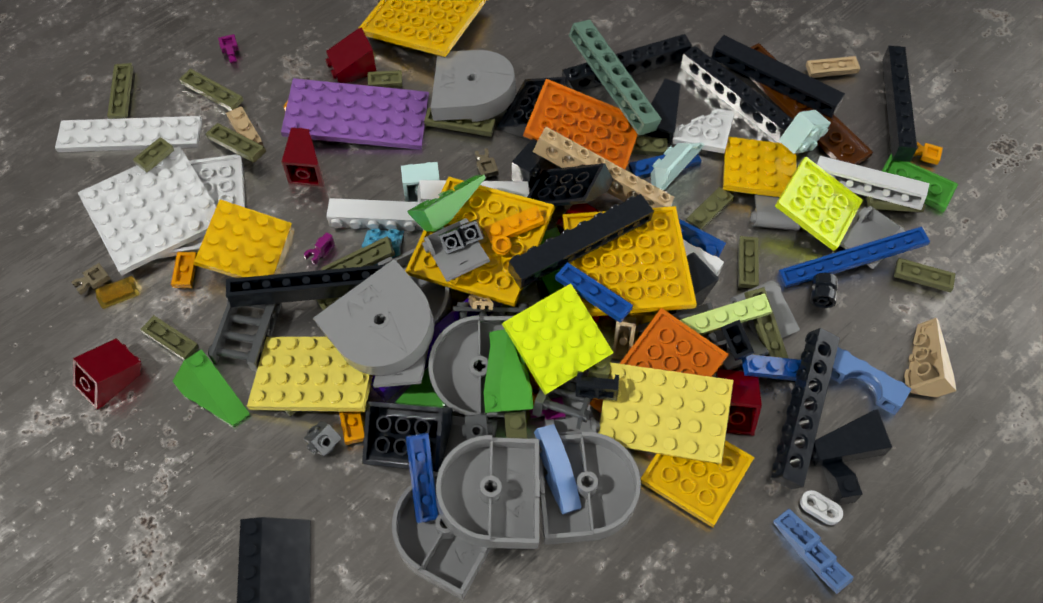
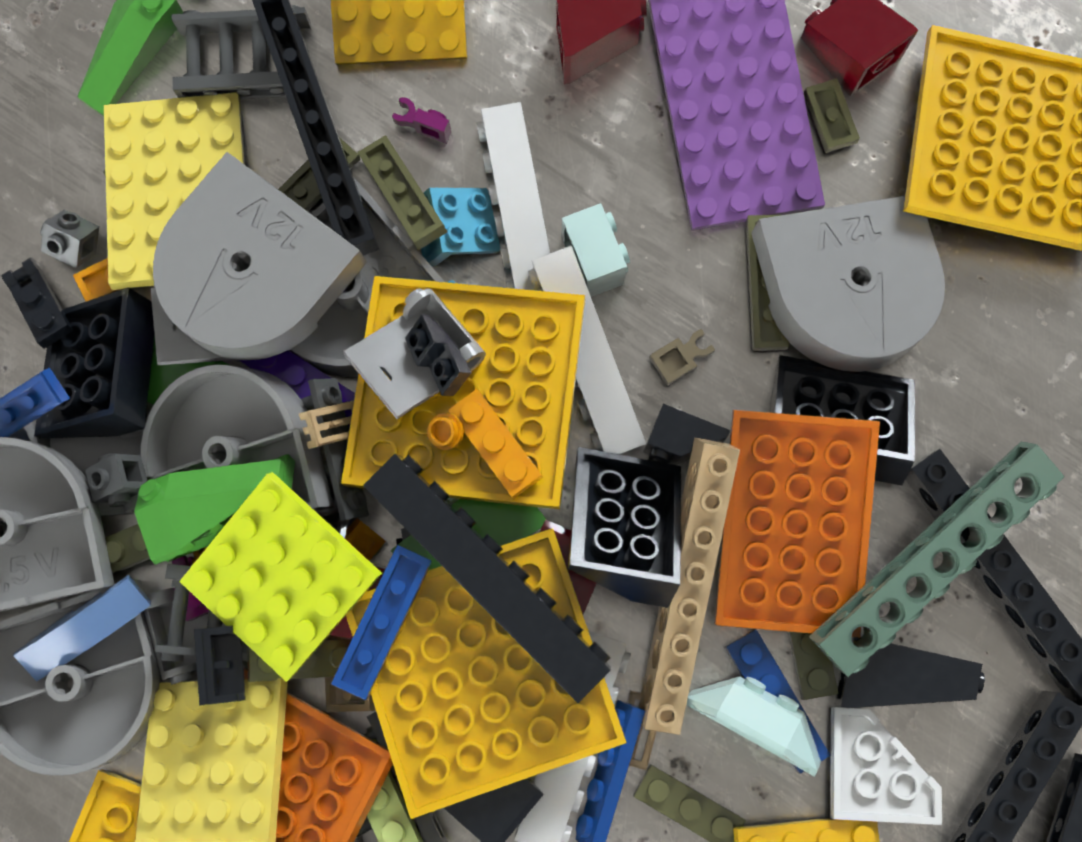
camera: 80 degrees right, 20 degrees up
bright green wedge [407,175,486,233] -> none
none -> black plate [1,257,74,349]

